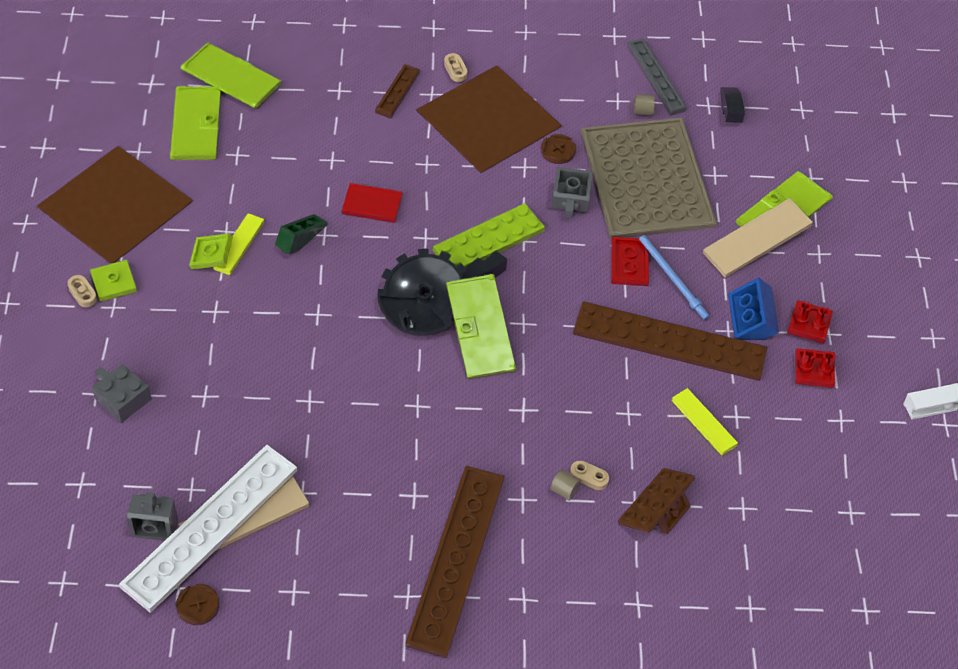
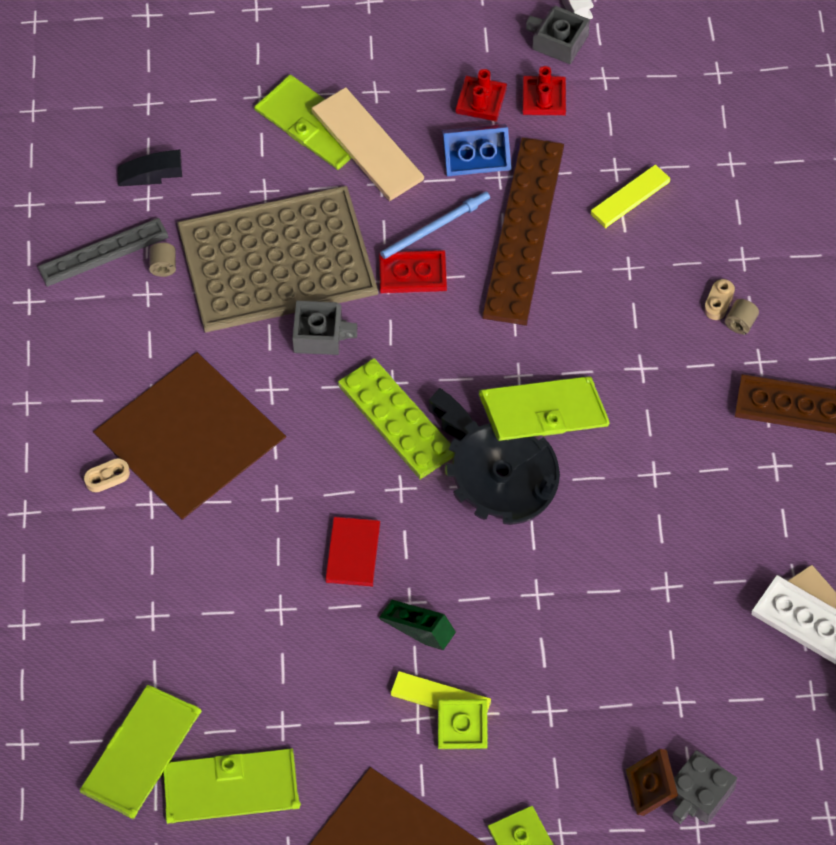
camera: 90 degrees left, 5 degrees up
reddish brown tile [375,64,420,118] -> none
reddish brown tile [541,134,576,164] -> none
reddish brown bracket [618,468,695,534] -> none
none -> dark grey hinge [526,6,590,64]
none -> reddish brown tile [626,749,678,816]

